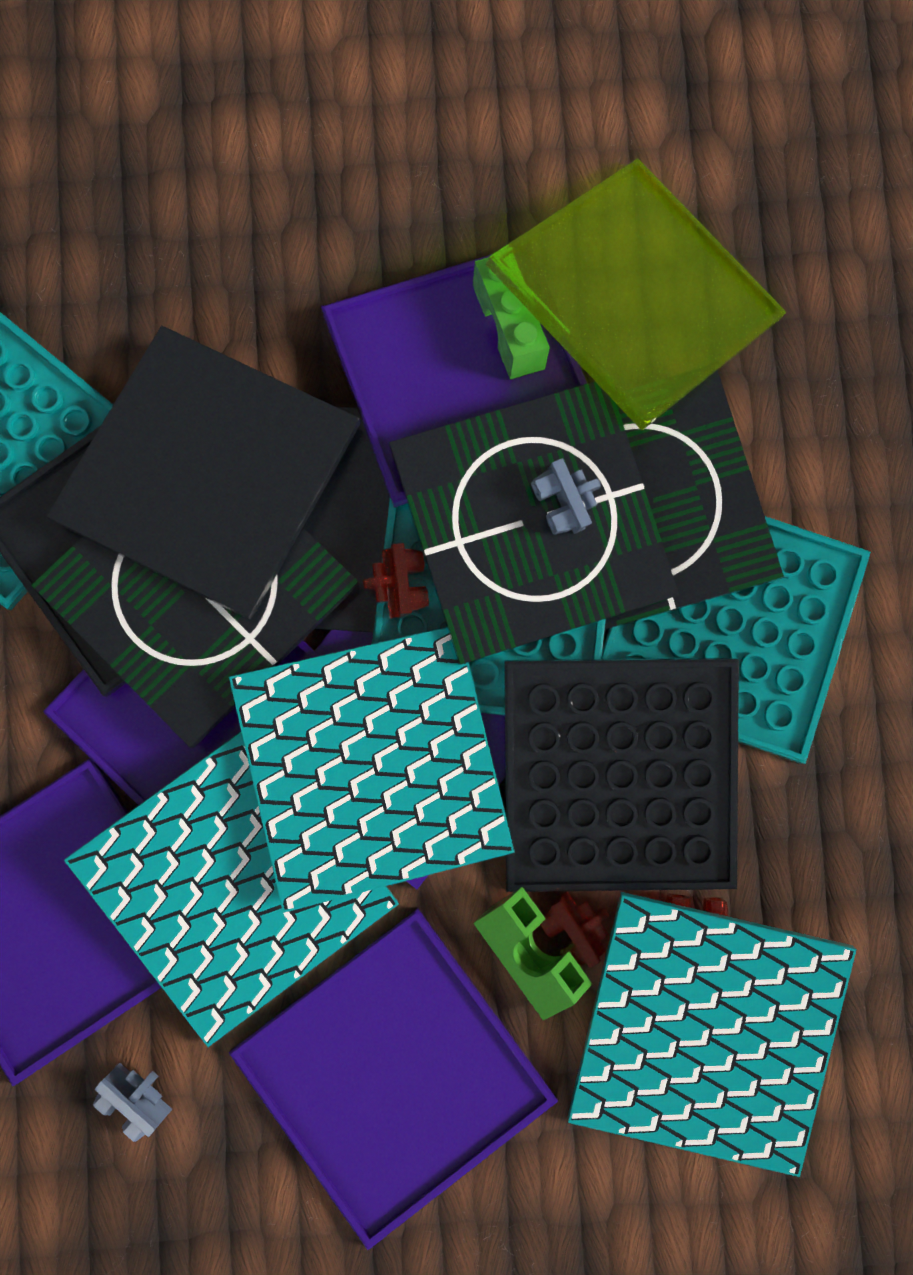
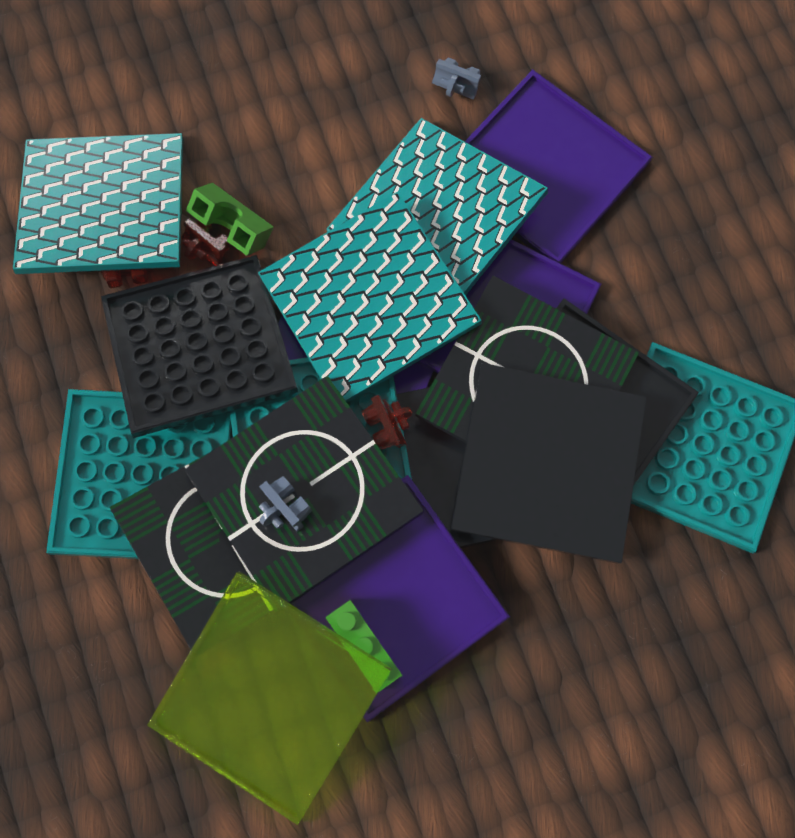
camera: 165 degrees right, 10 degrees down
dark purple tile [229,908,558,1250] -> none

